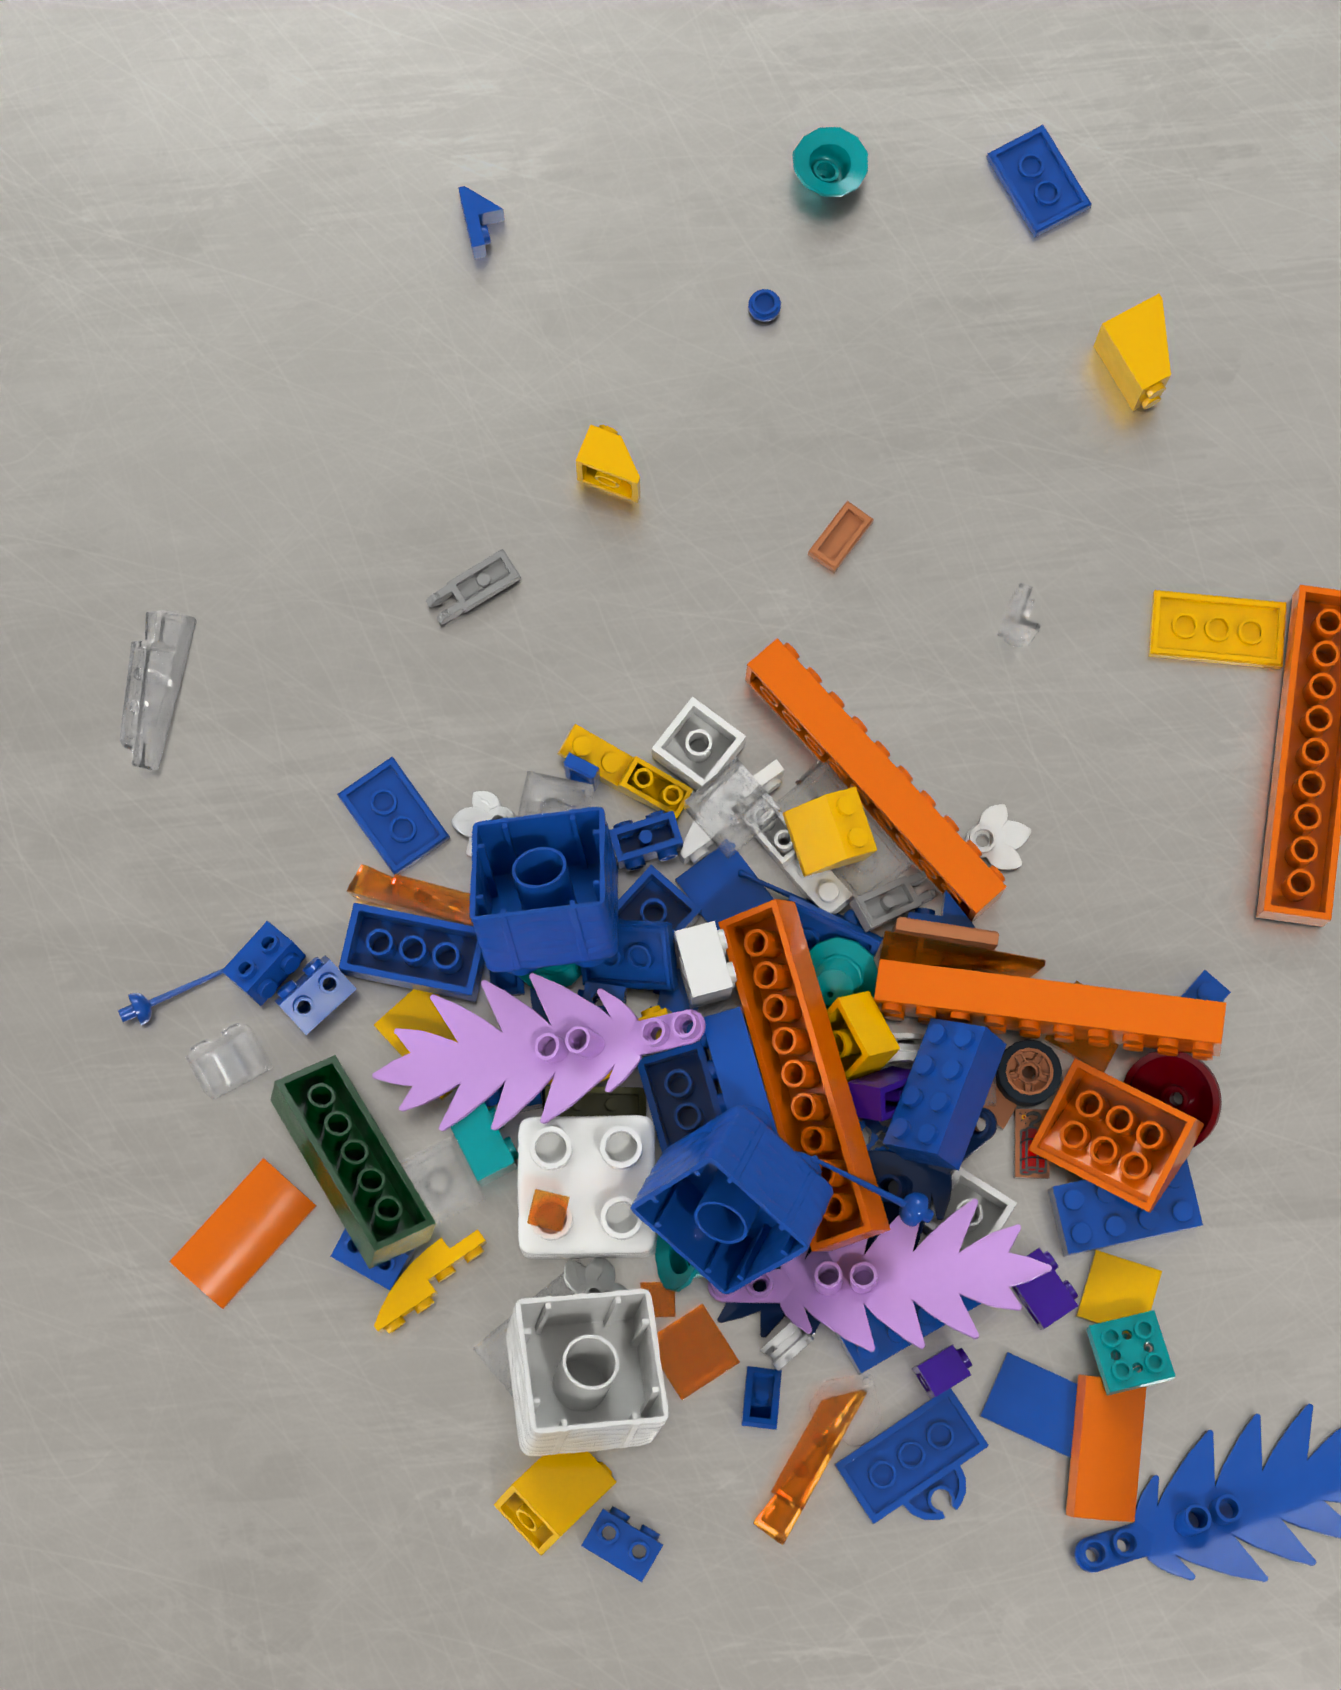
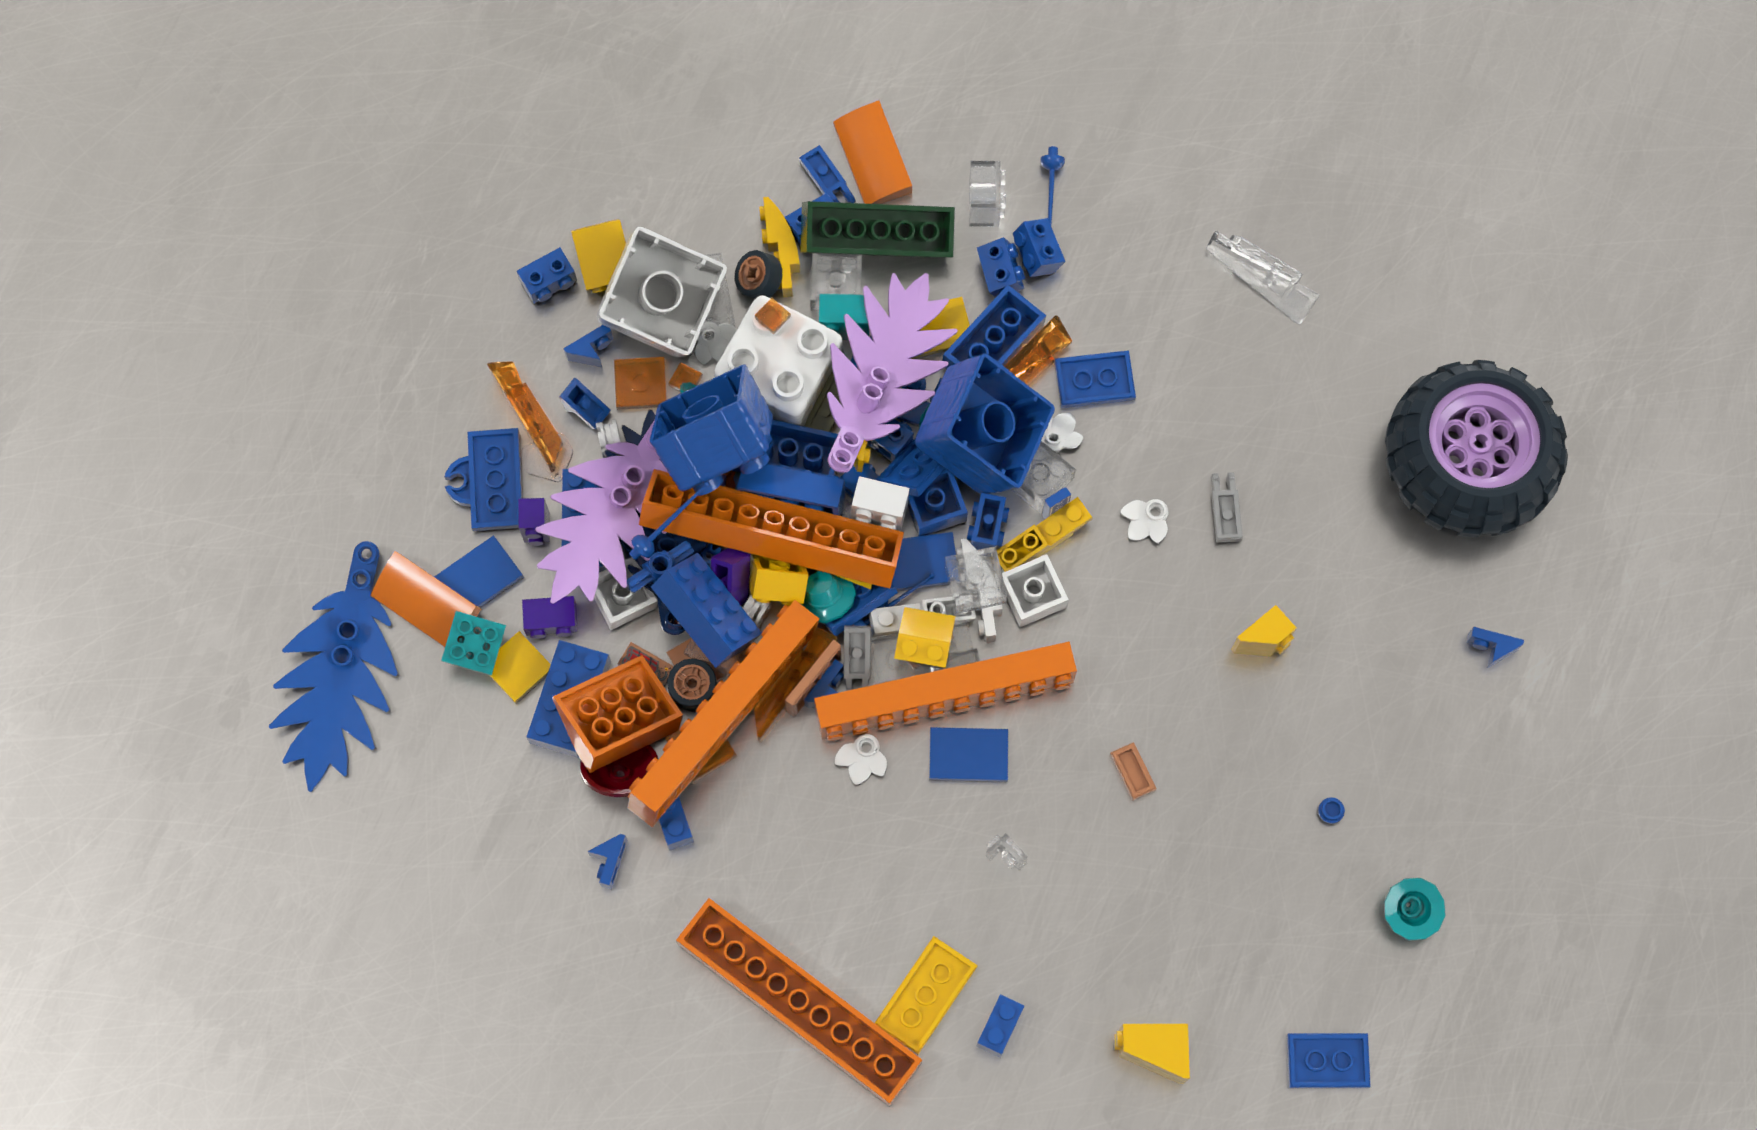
camera: 120 degrees right, 5 degrees down
none -> blue slope [563,325,613,367]
none -> blue slope [588,834,627,890]
none -> blue axle [627,541,694,593]
none -> black wheel [734,250,782,299]
none -> blue hinge [799,145,856,203]
none -> blue tile [929,727,1008,782]
none -> blue brick [976,994,1024,1058]
none -> white plate [1121,499,1168,543]
none -> black wheel [1385,360,1568,538]

